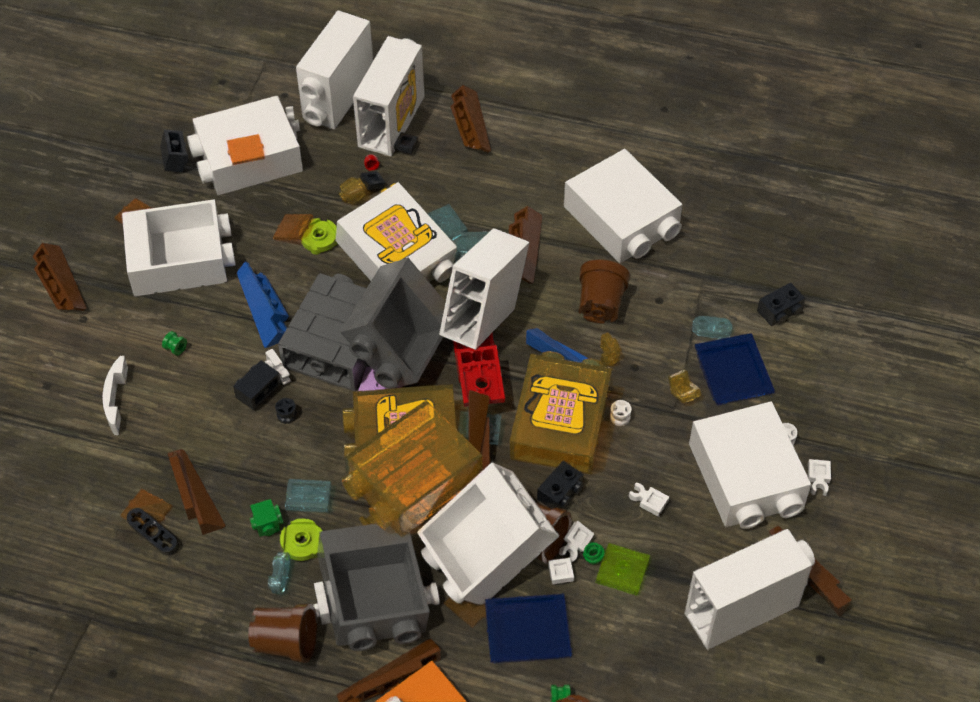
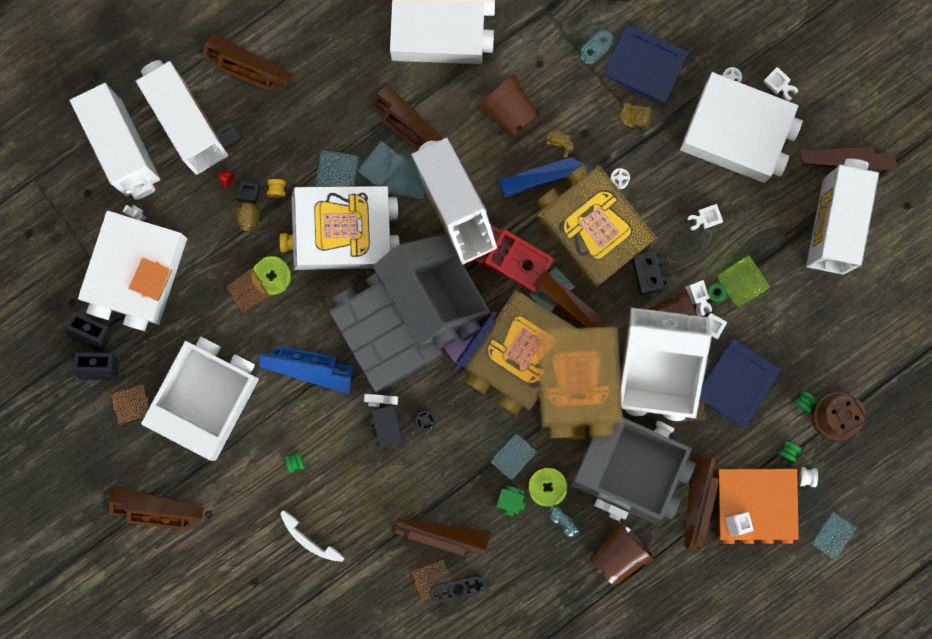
camera: 50 degrees left, 30 degrees up
none -> black brick [73,352,119,380]
none -> clear blue piece [451,311,497,372]

